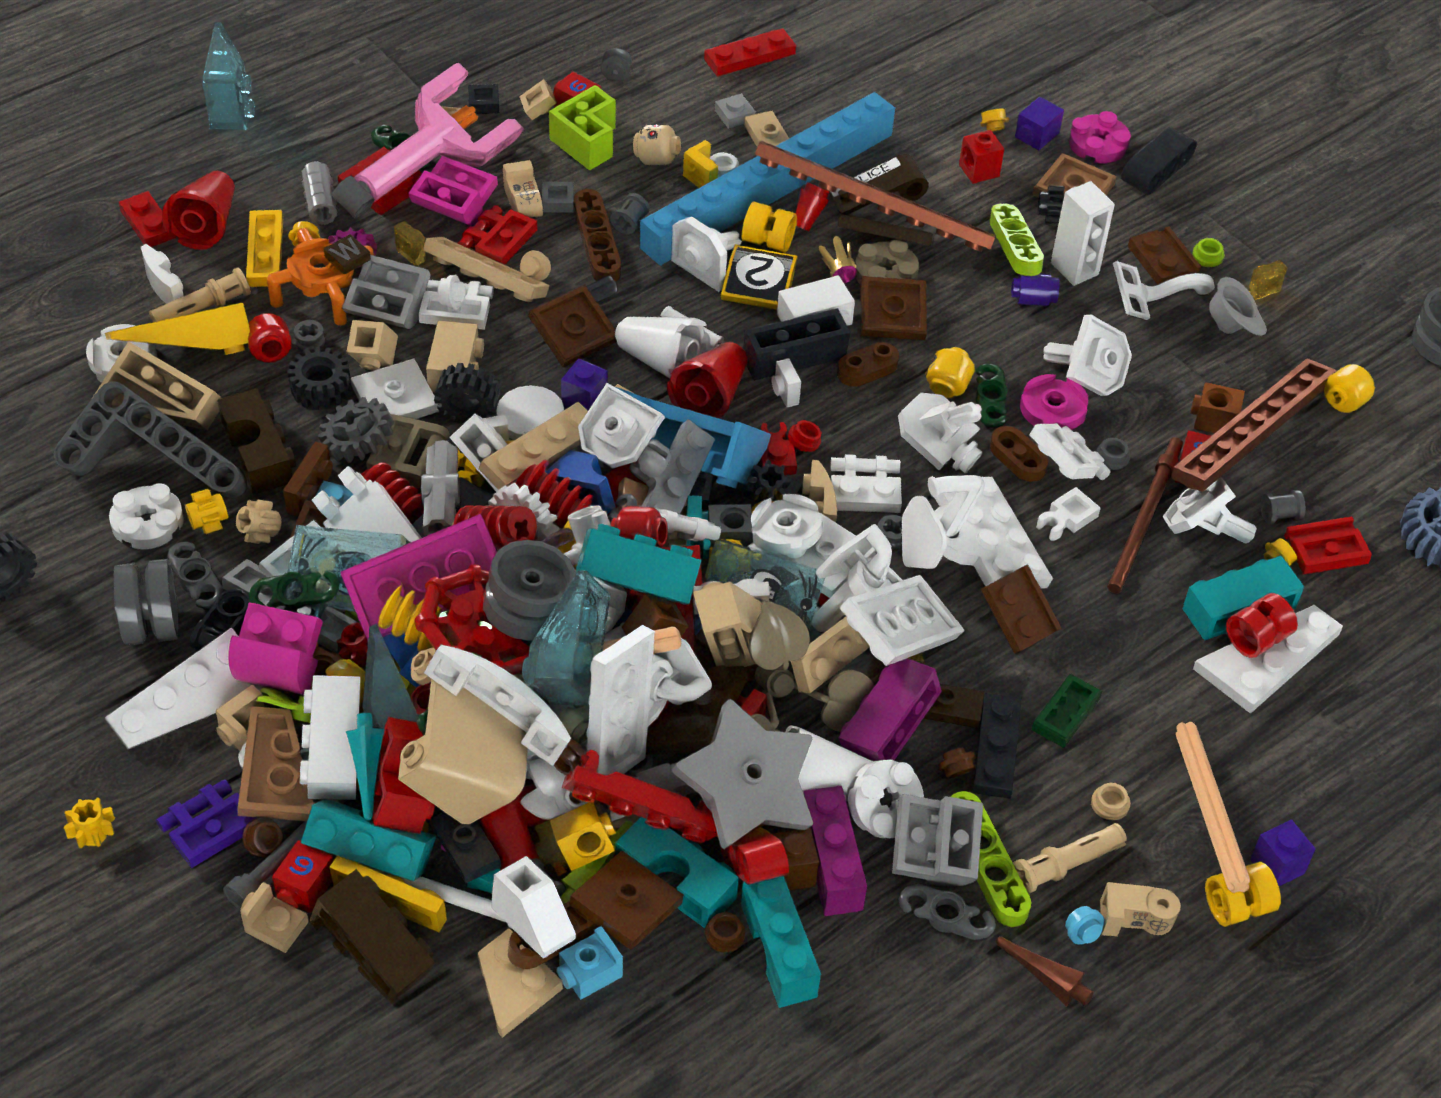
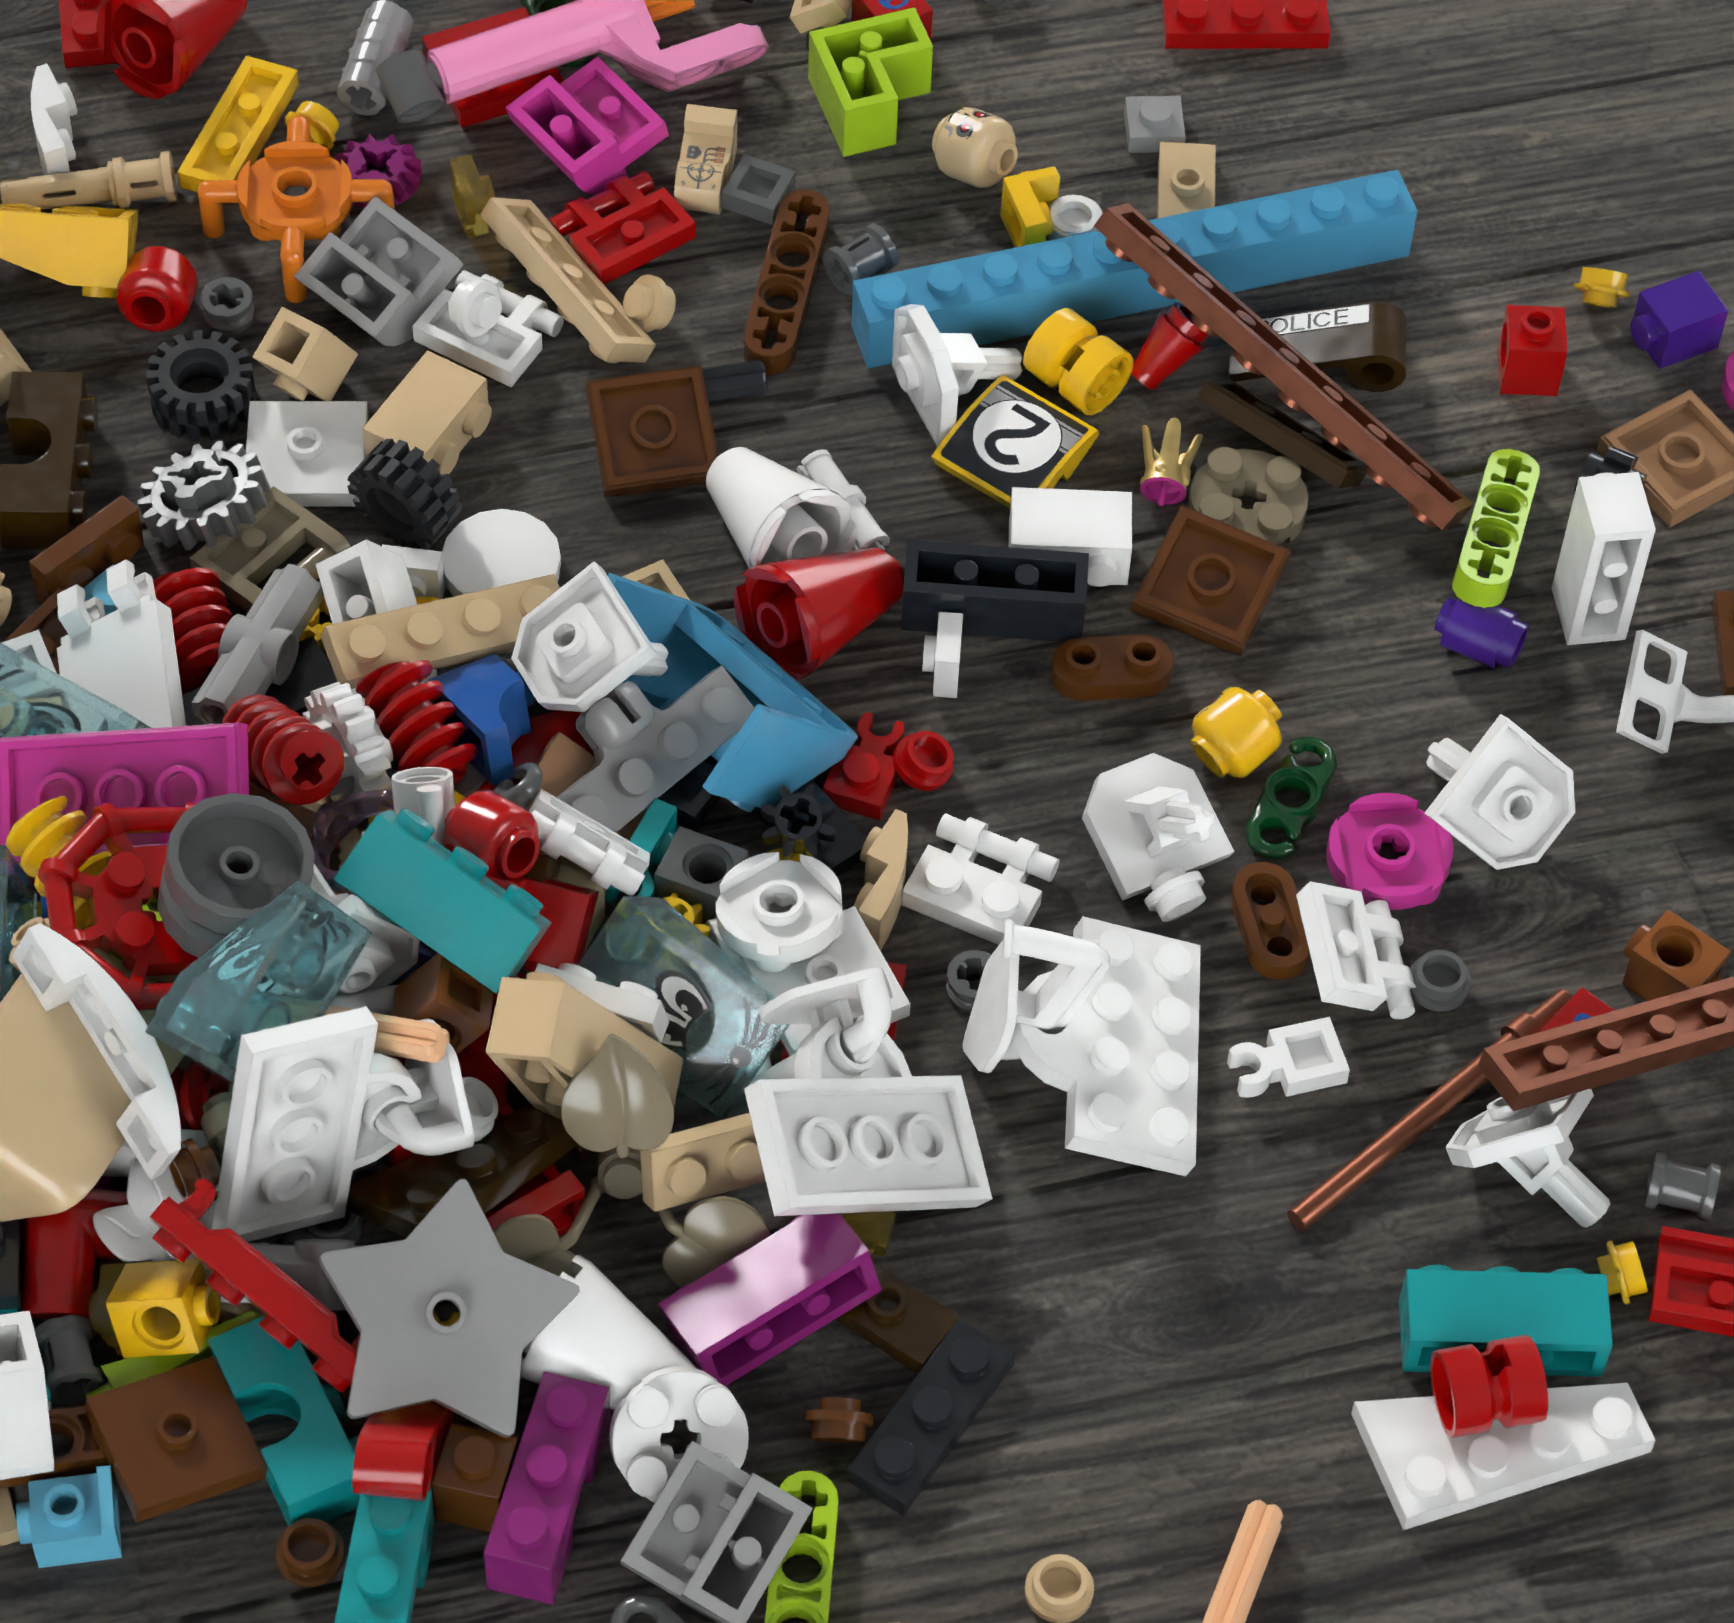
camera: 25 degrees right, 5 degrees up
dark brown tile [324,234,371,274] -> none
dark purple brick [561,358,608,411] -> none
reddish brown plate [981,564,1062,654] -> none
dark green plate [1031,674,1102,748] -> none

